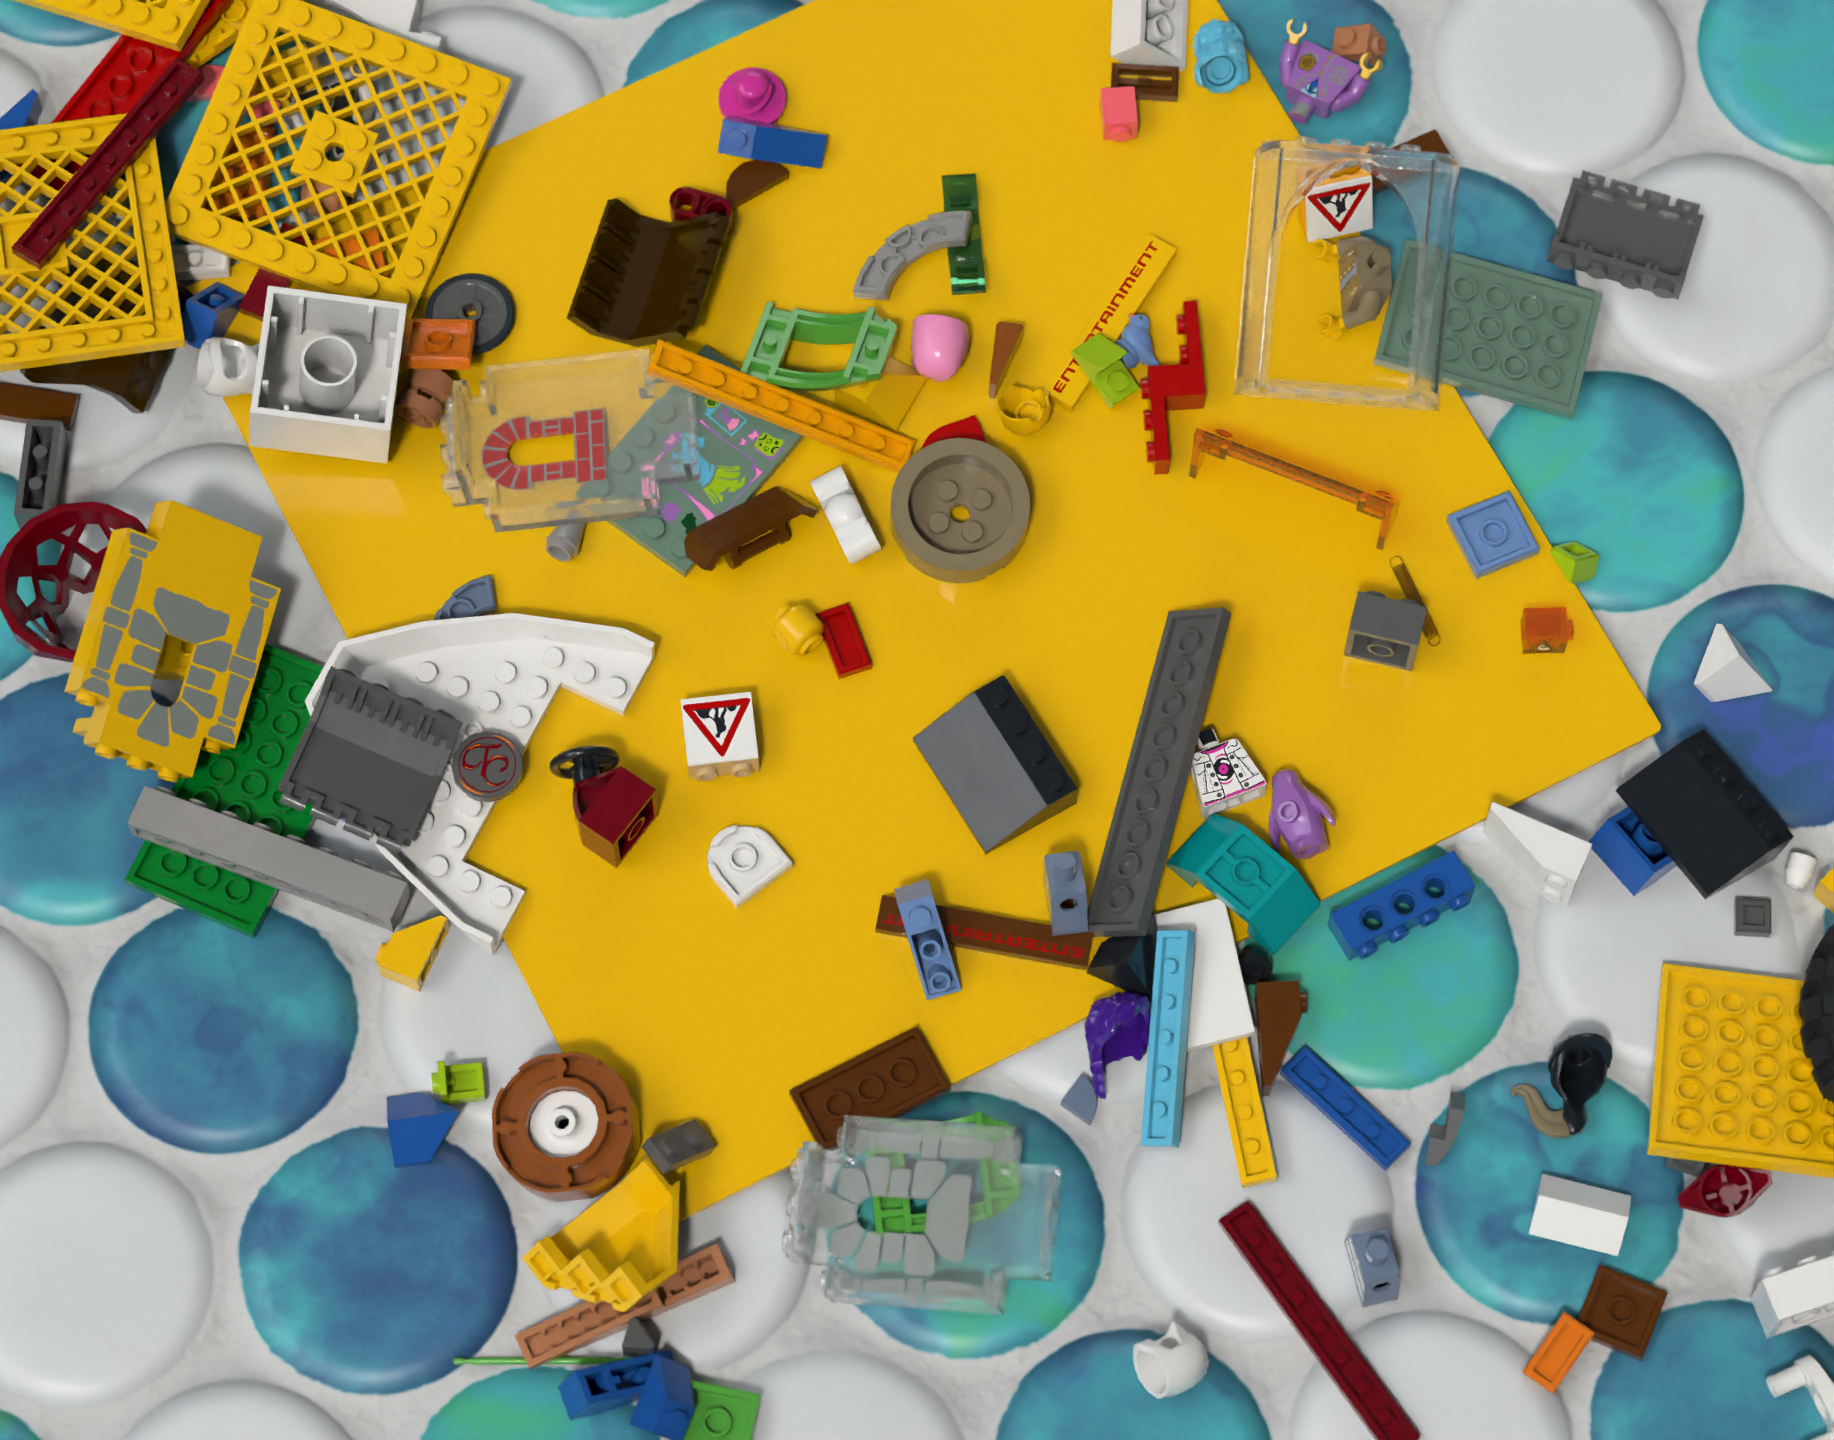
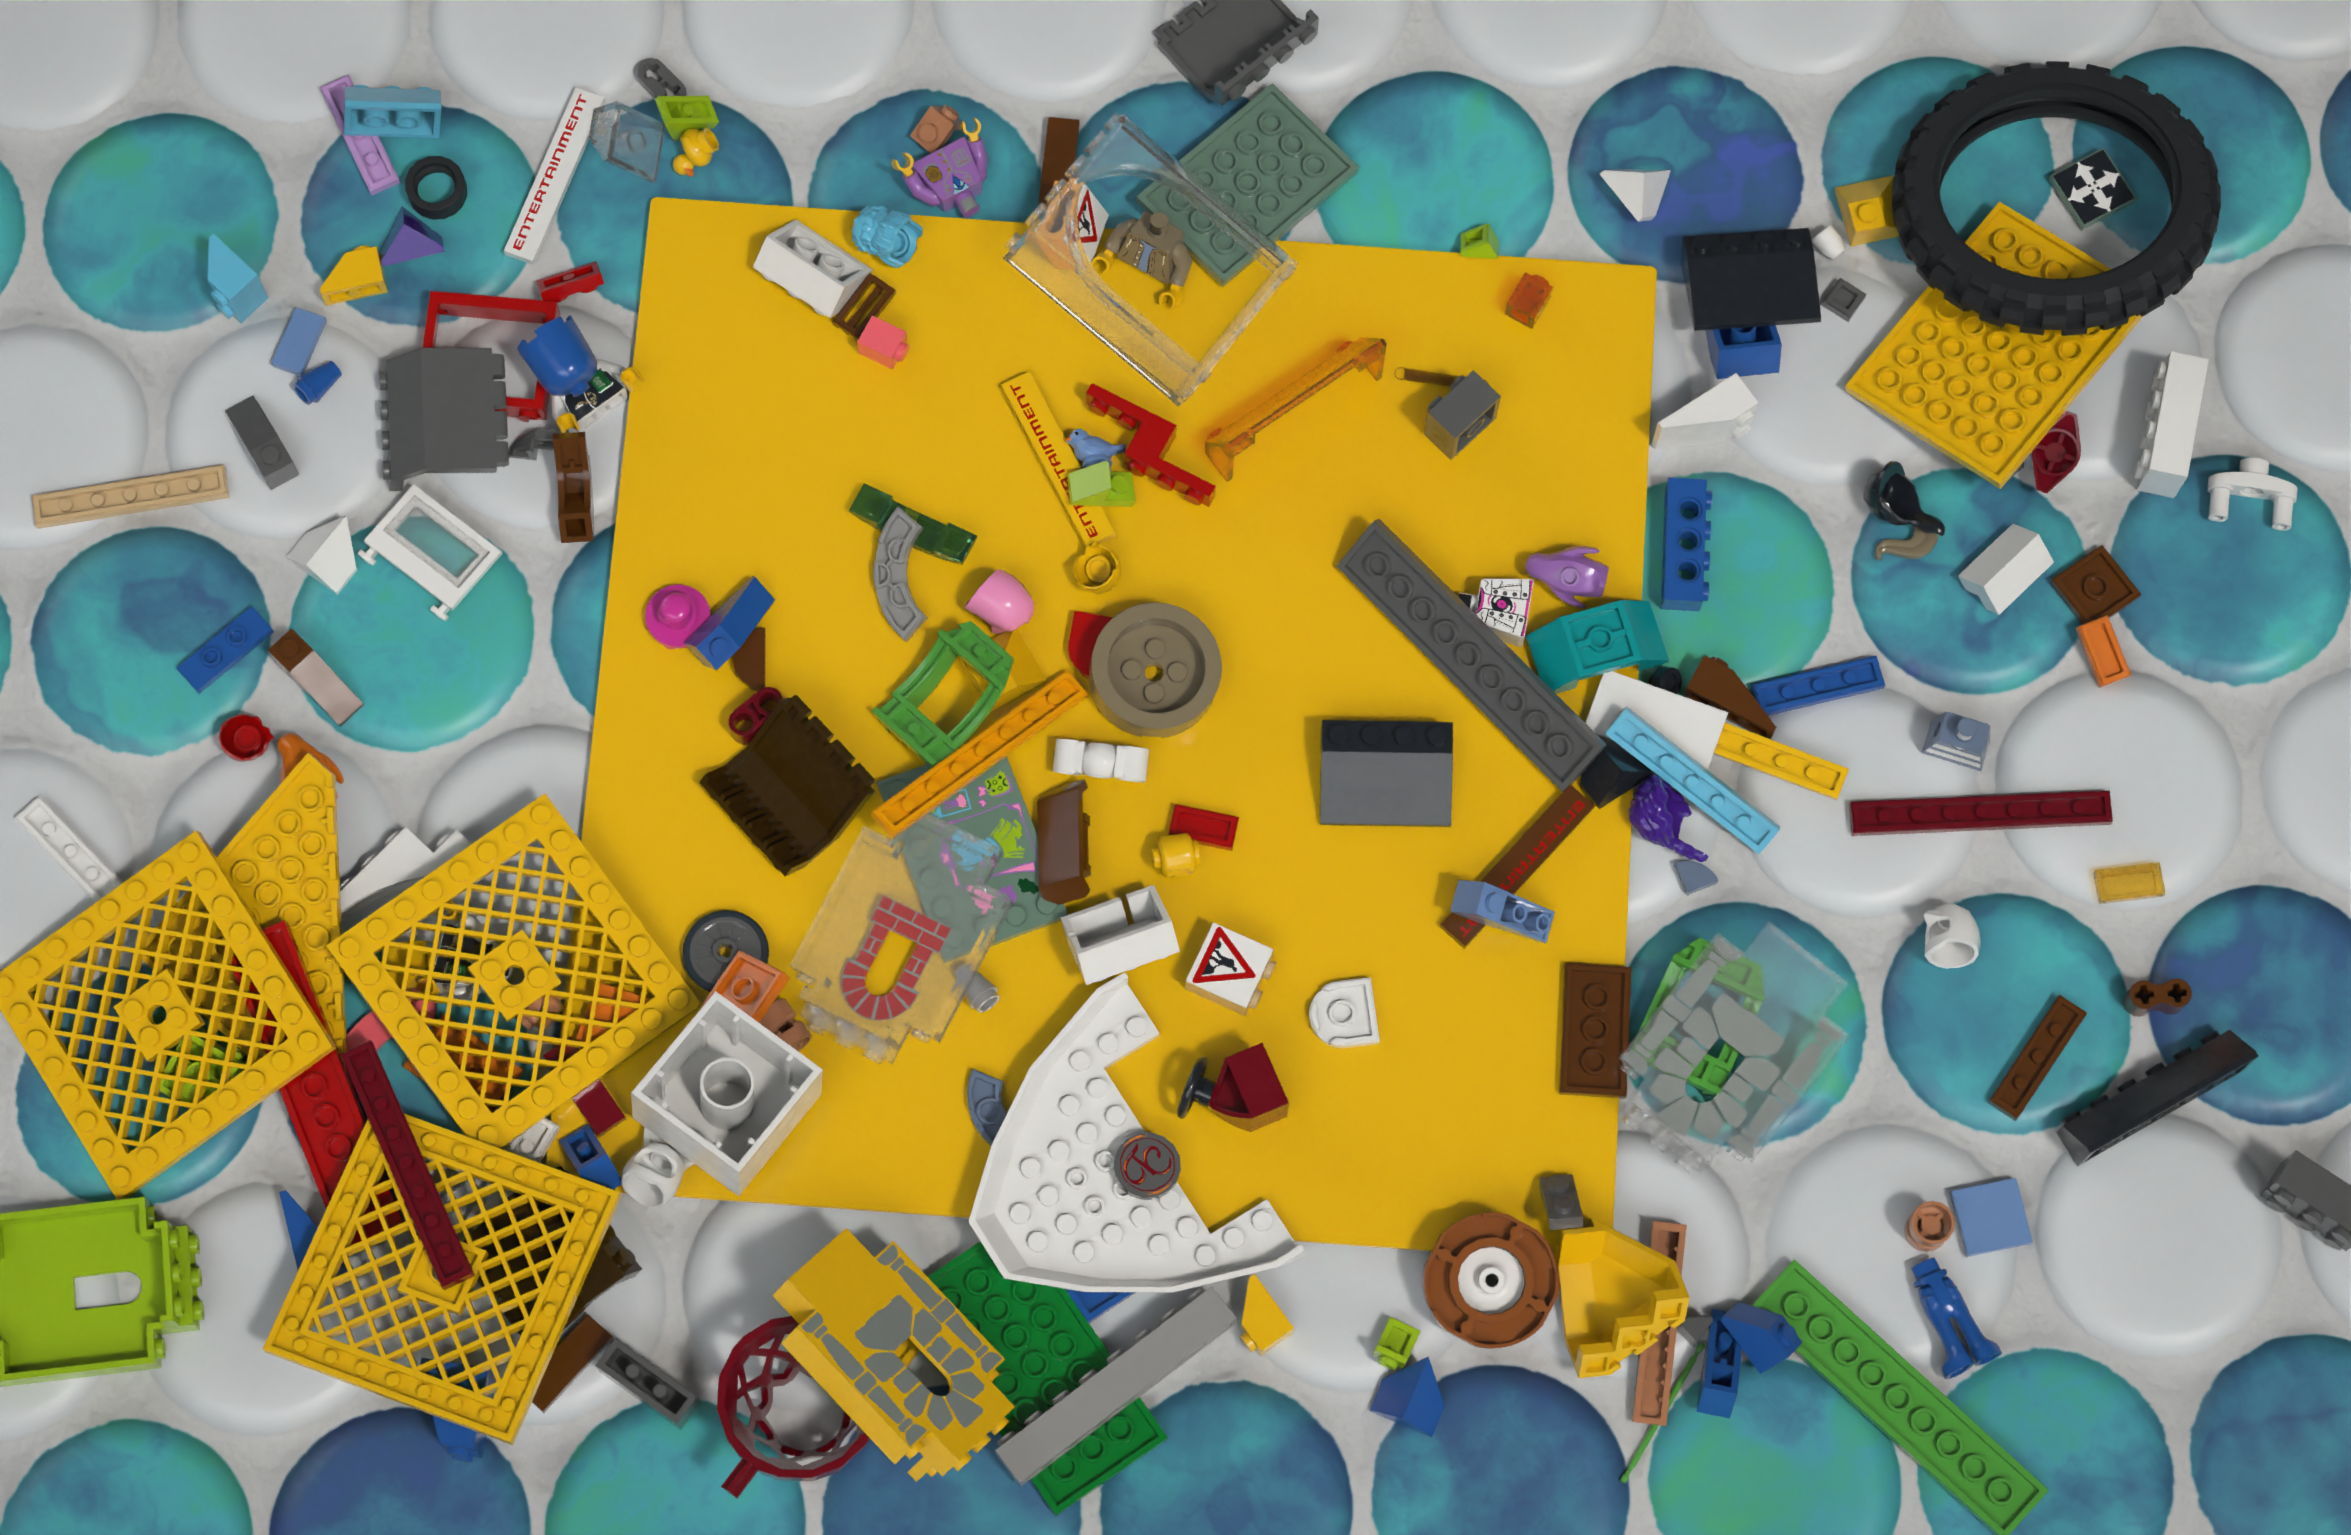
camera: 60 degrees left, 5 degrees up
dark grey hinge [278,666,463,853] -> none
dark orange slope [988,322,1023,399] -> none
sand blue torso [1043,851,1088,936] -> none
dark grey slope [1425,1091,1465,1166] -> none
medium blue tile [1446,491,1540,579] -> none
none -> white piece [1061,885,1180,985]

